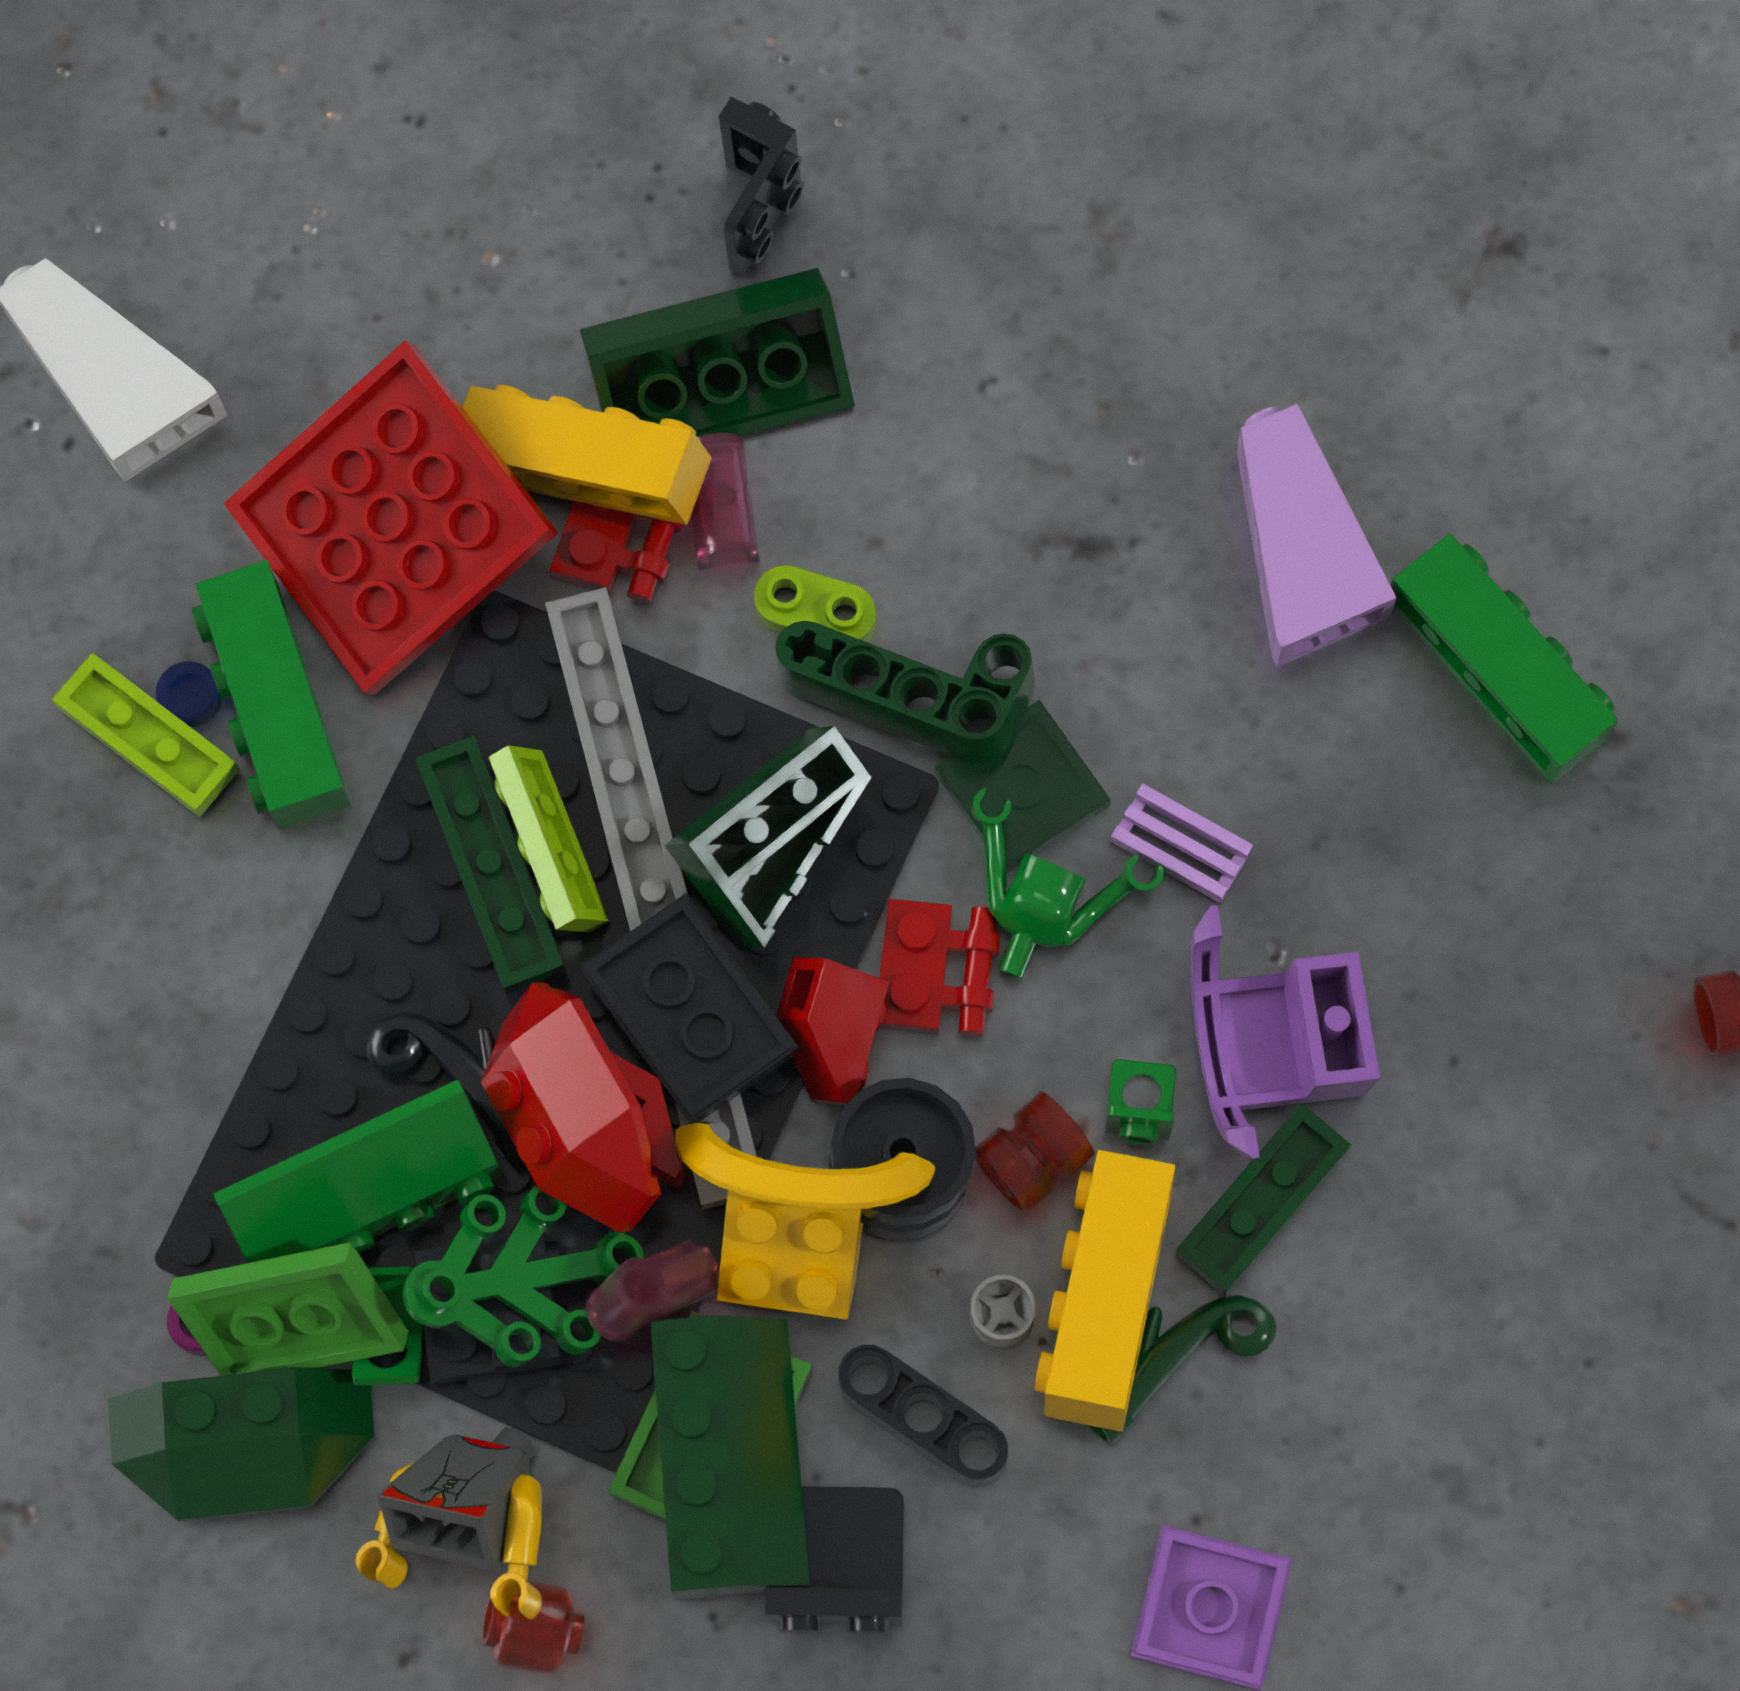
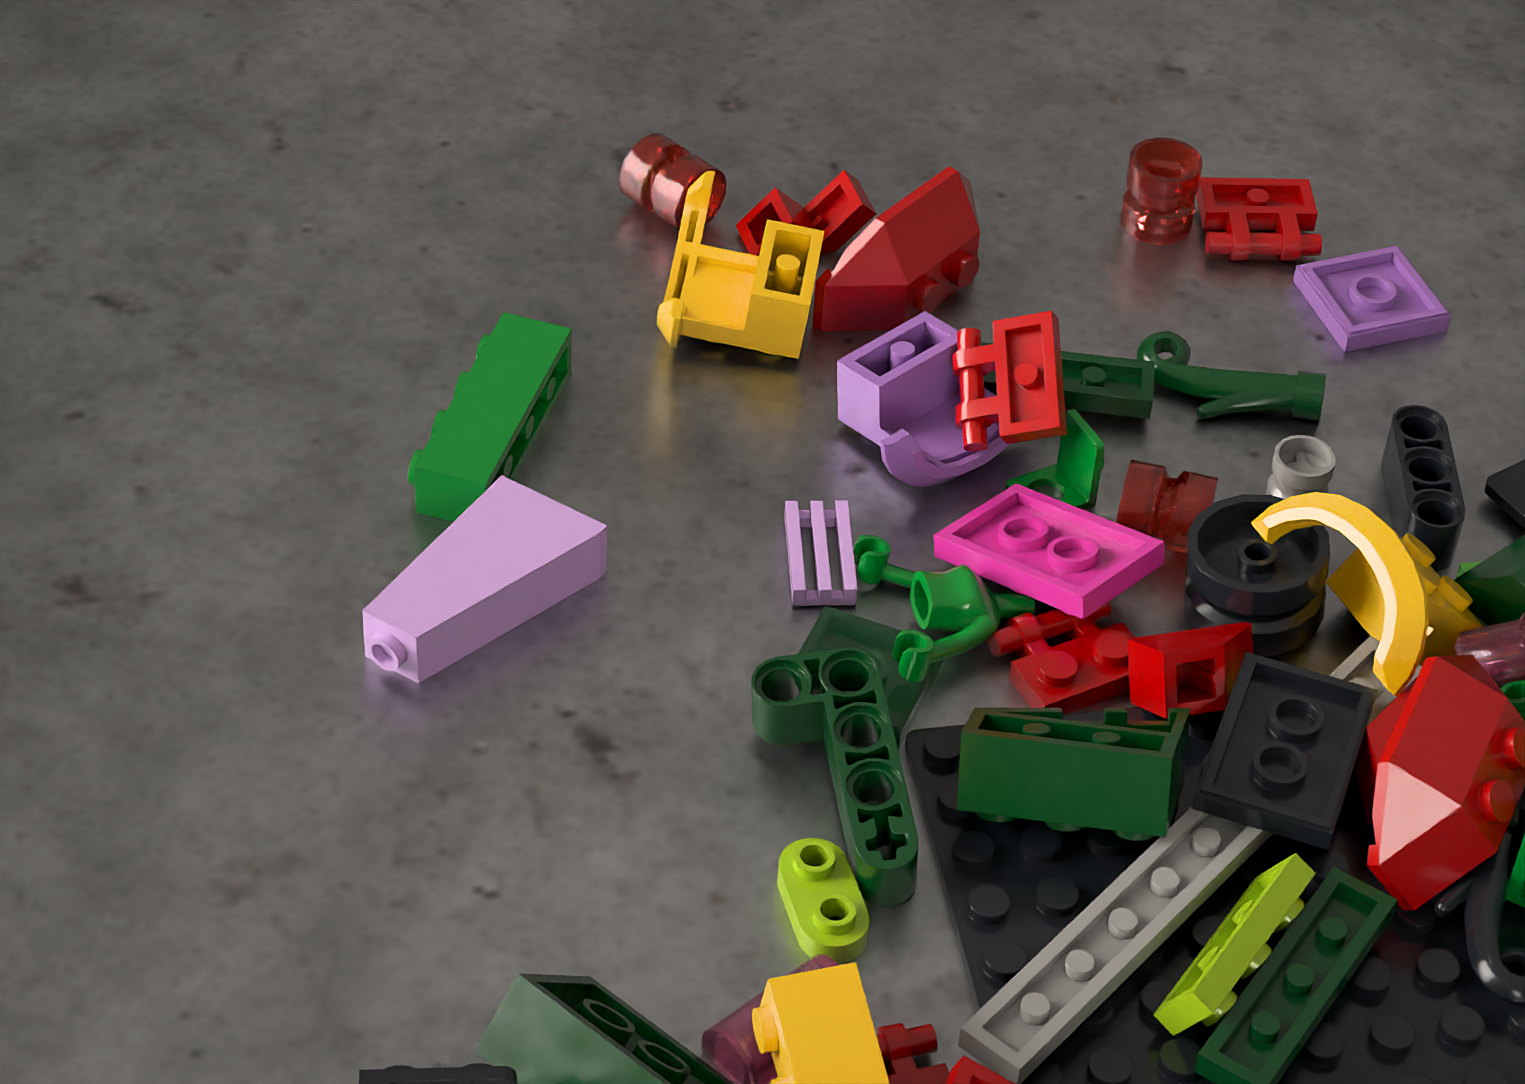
camera: 130 degrees left, 30 degrees down
yellow brick [1034,1150,1175,1432] -> none
none -> yellow piece [657,171,824,359]
none -> red slope [736,170,877,256]
none -> red wedge [812,166,980,331]
none -> dark pink plate [933,484,1165,619]
none -> plate [952,310,1067,452]
none -> clear red wheel [1120,137,1203,245]
none -> red plate [1196,177,1322,261]

